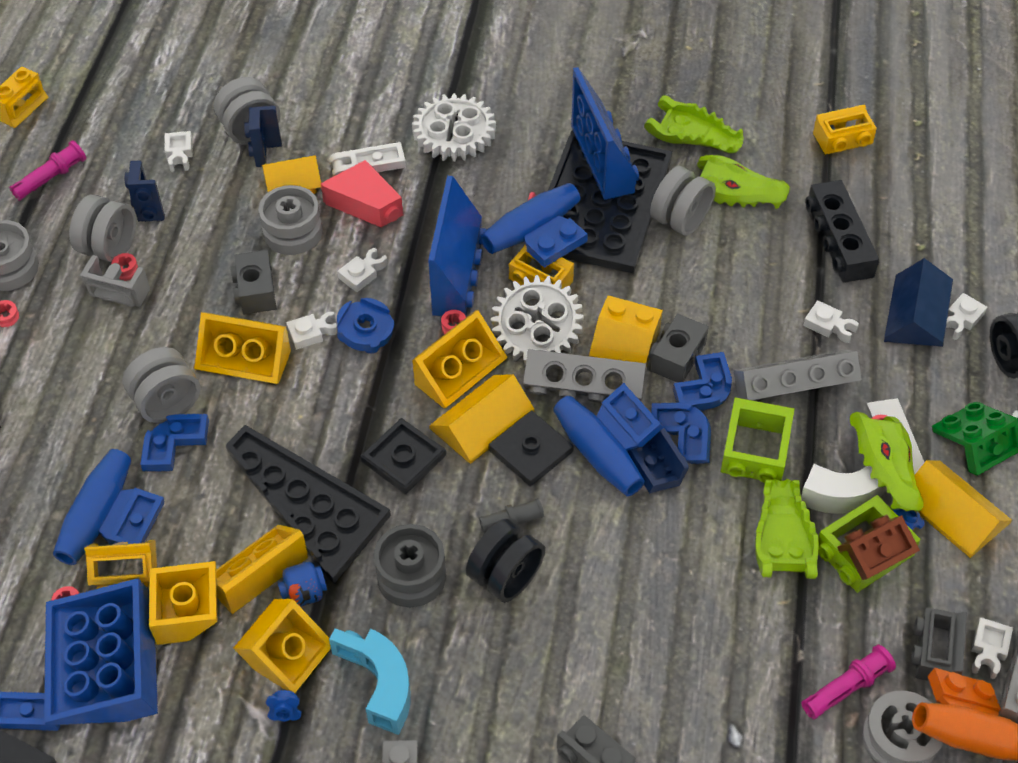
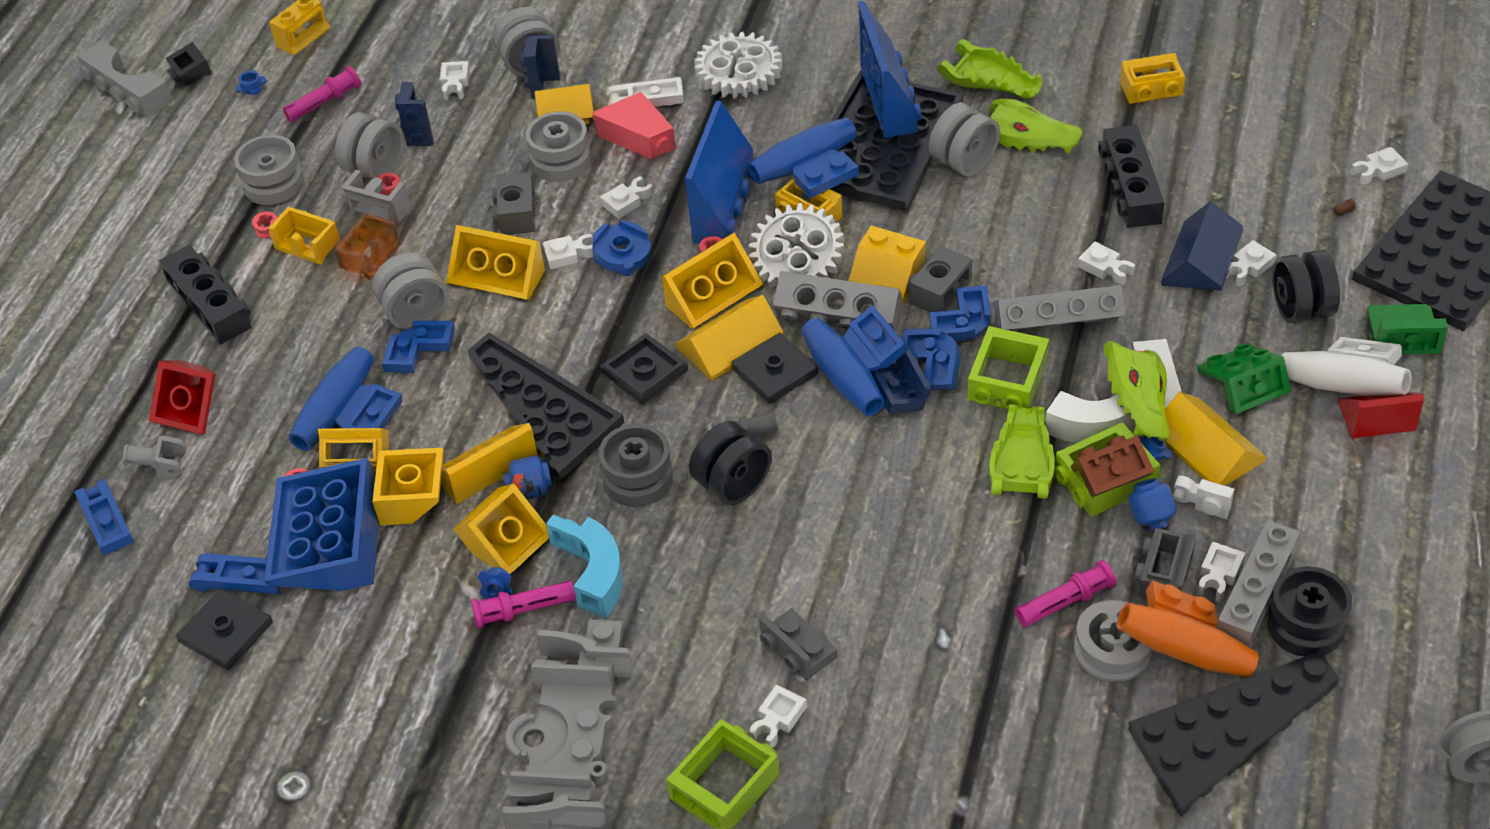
camera: 10 degrees right, 5 degrees down
none -> yellow window [268,206,340,265]
none -> clear orange window [334,213,400,280]
none -> dark pink pin [471,580,576,629]
none -> blue head [1128,478,1177,530]
none -> white plate [1173,476,1234,519]

